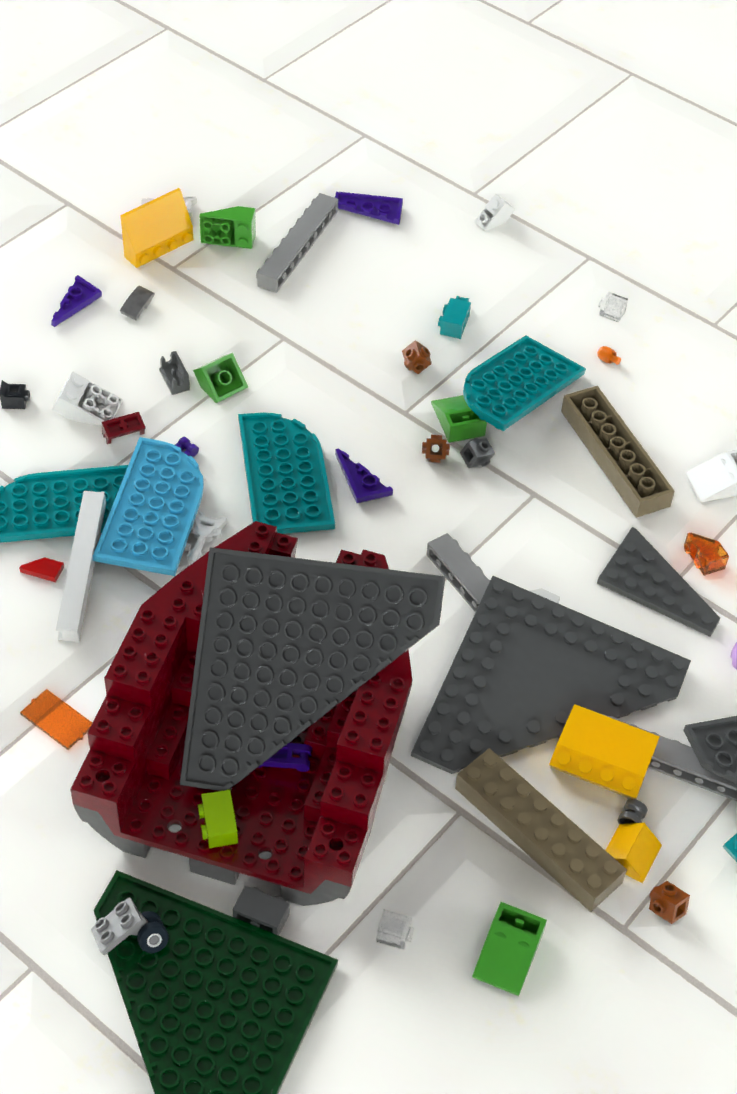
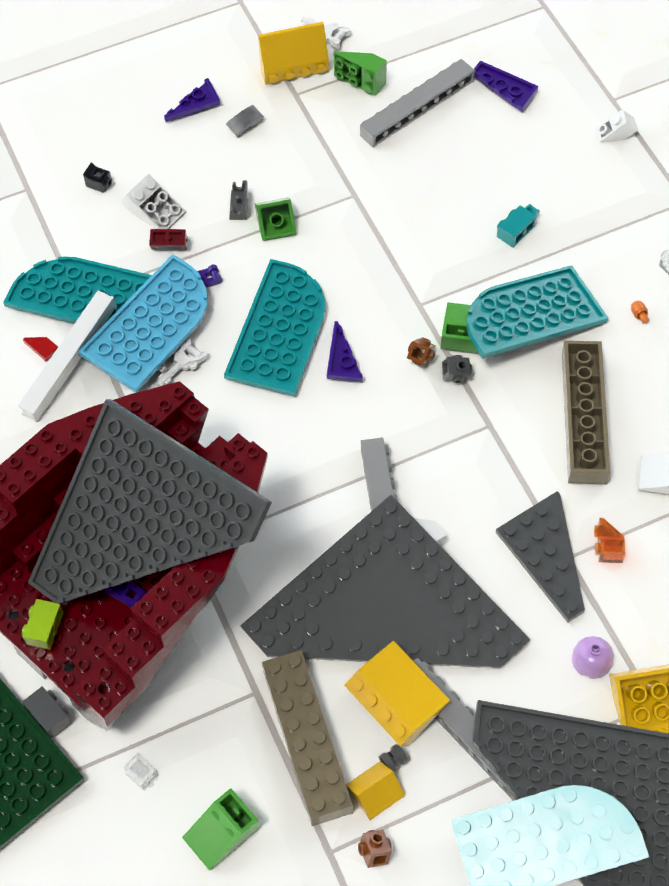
camera: 30 degrees right, 10 degrees up
dark orange brick [402,340,432,374] -> none

